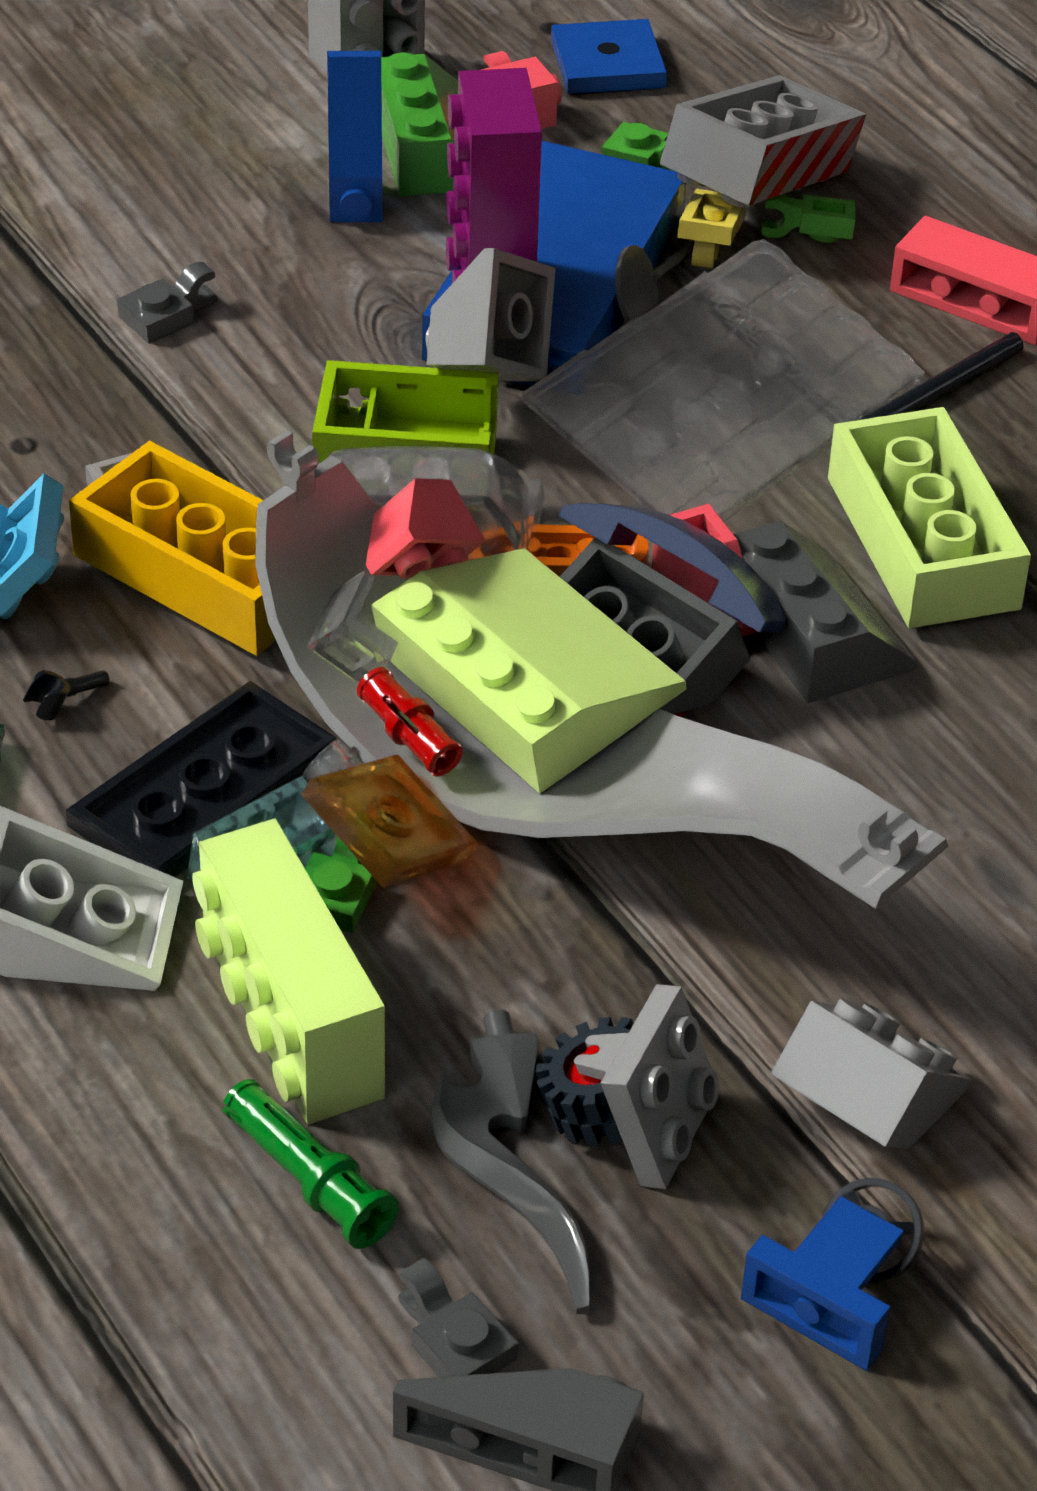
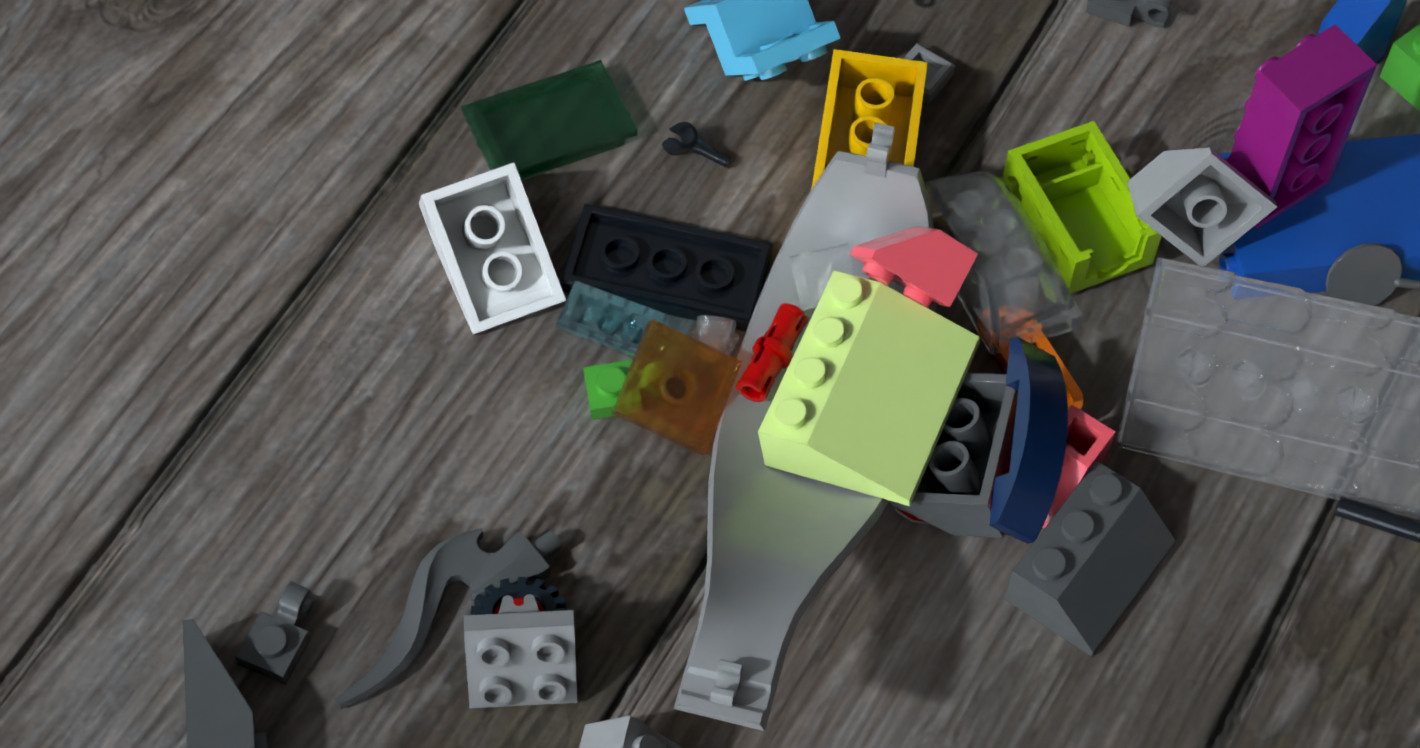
camera: 60 degrees right, 15 degrees up
yellowish green brick [192,818,385,1125] -> none
green pin [222,1079,399,1249] -> none
yellowish green brick [828,407,1031,629] -> none

